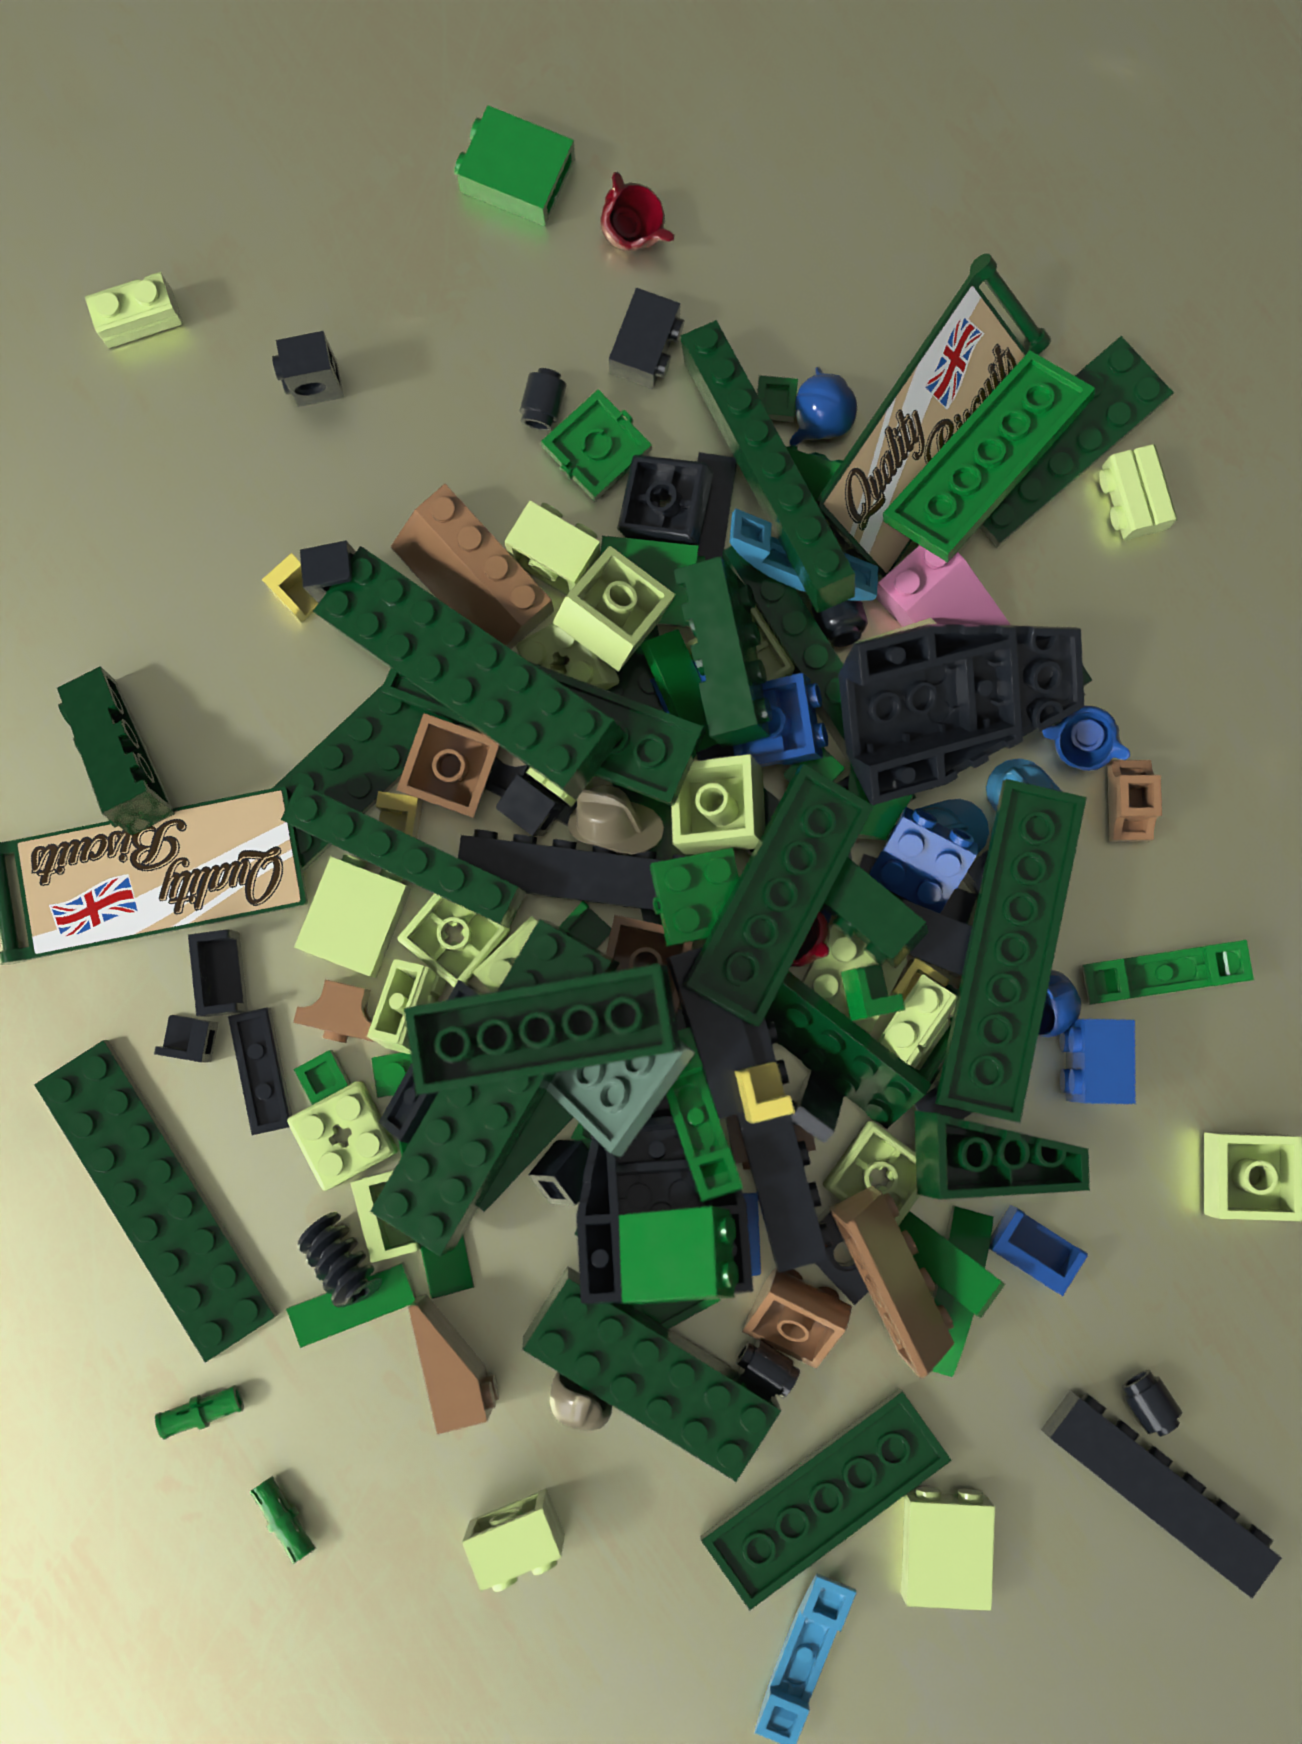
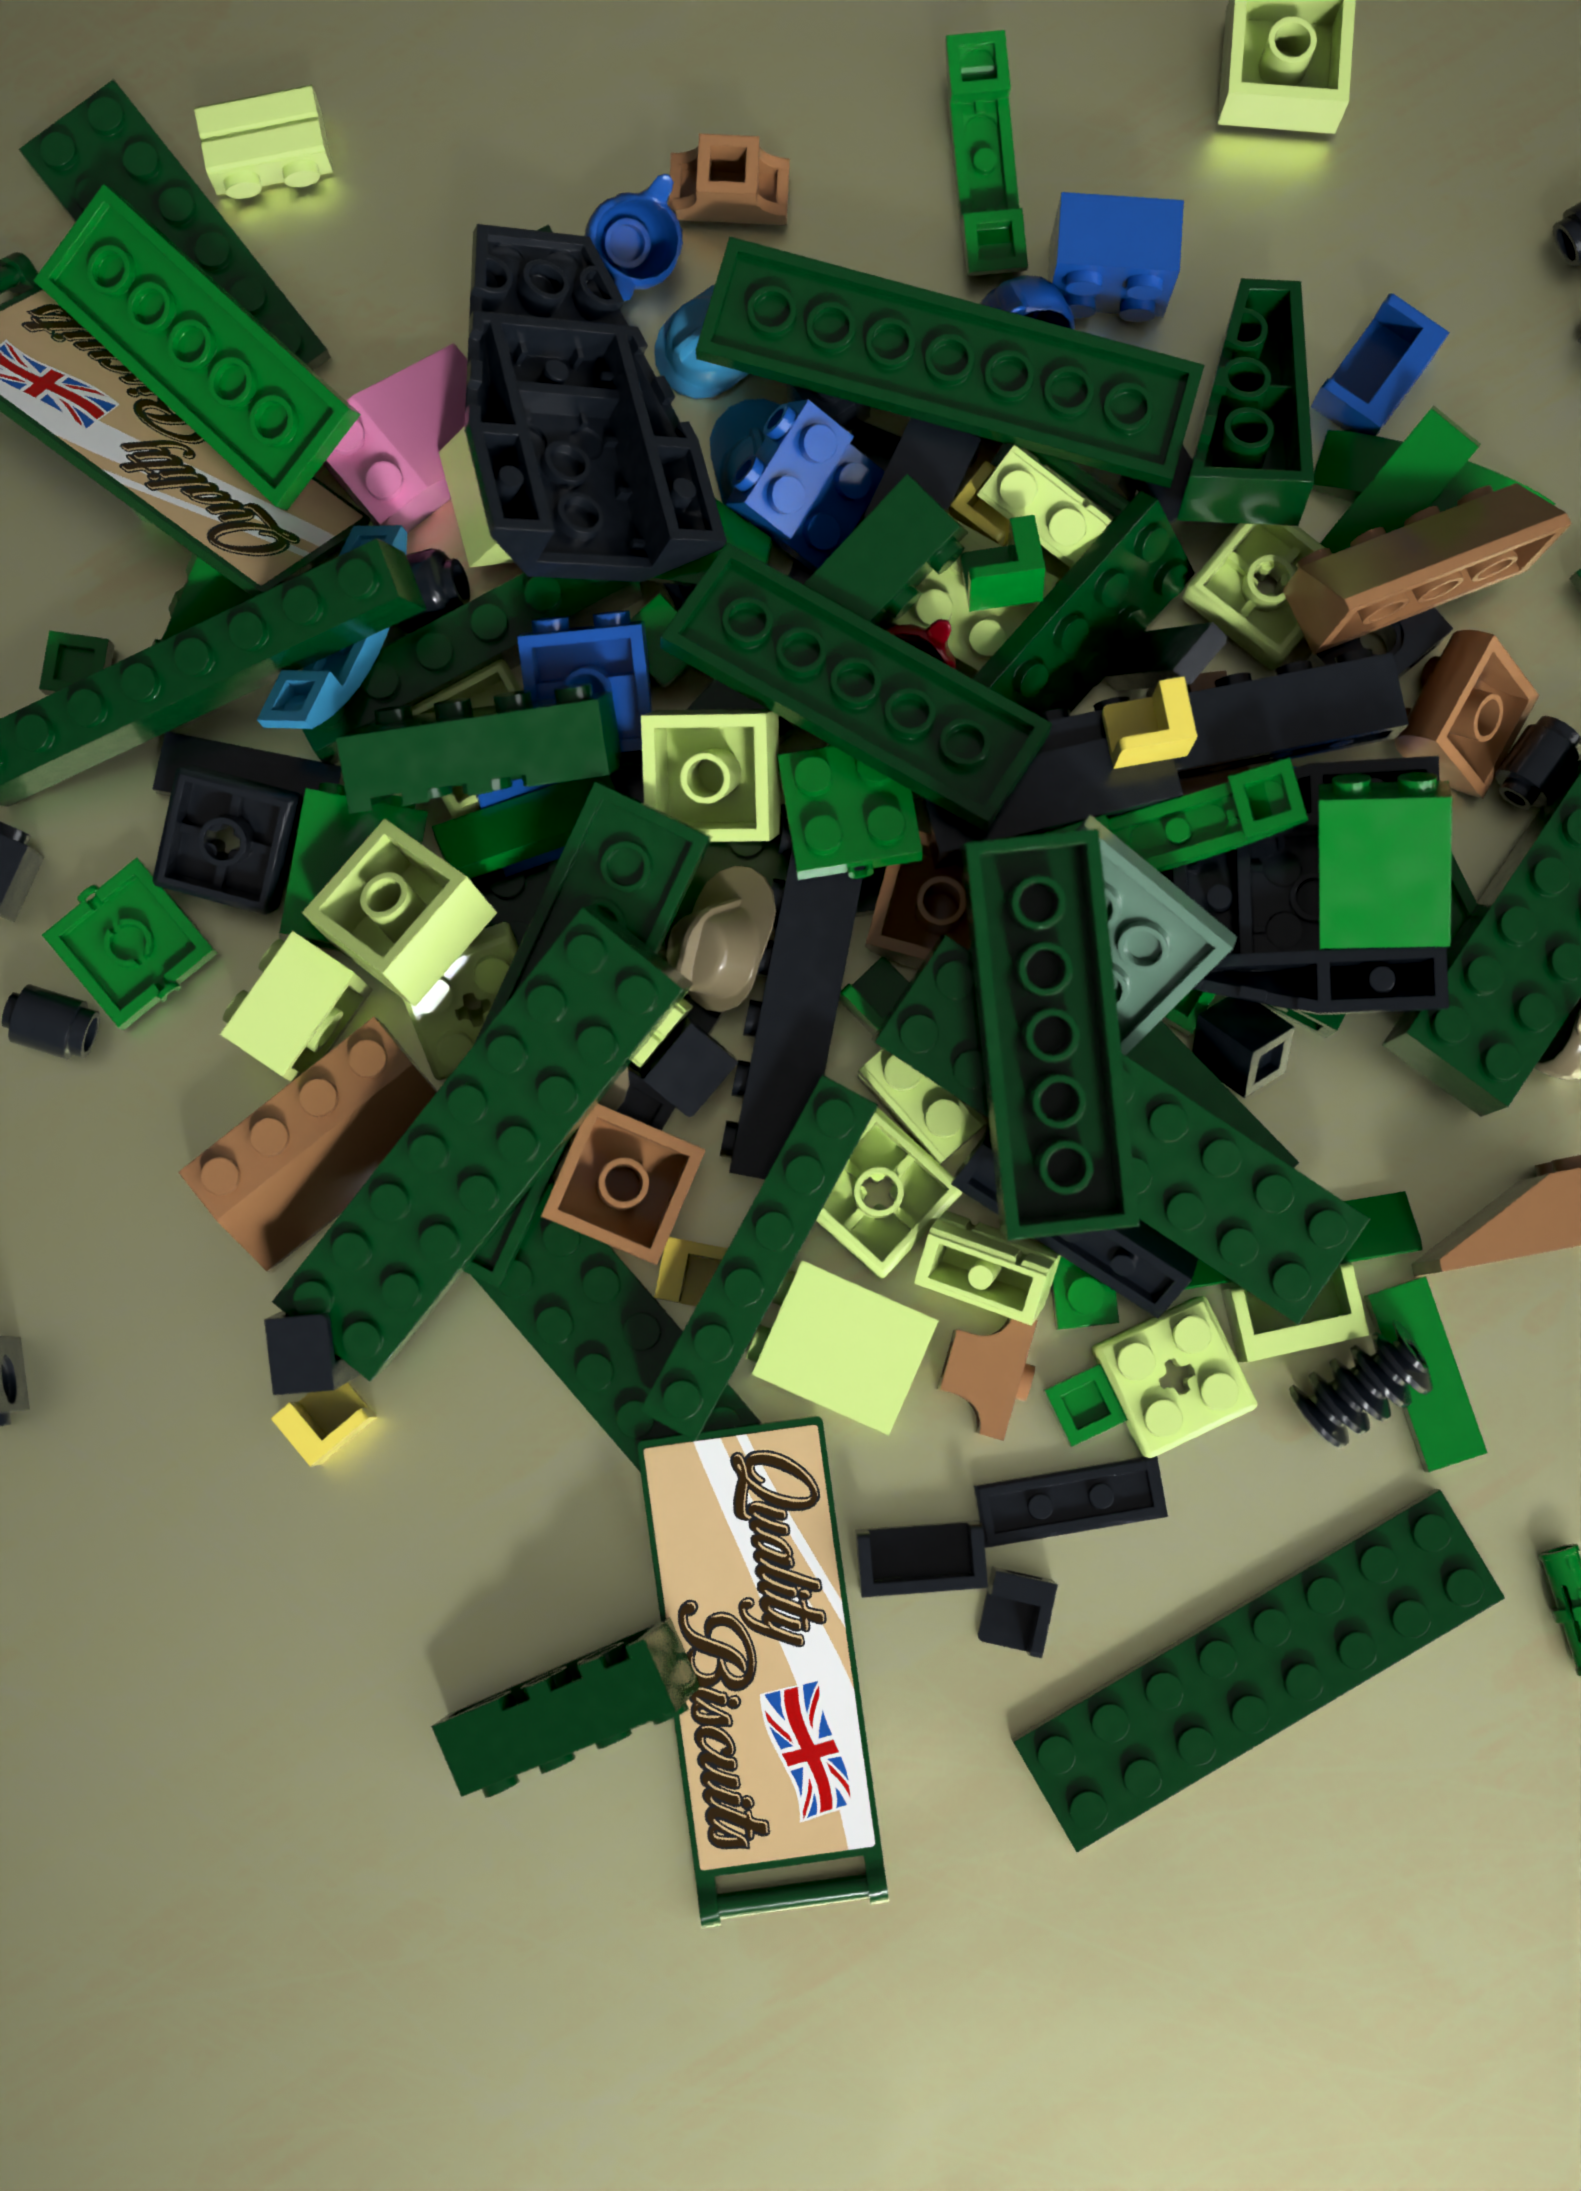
camera: 85 degrees left, 0 degrees up
blue hair [789,367,857,446] -> none

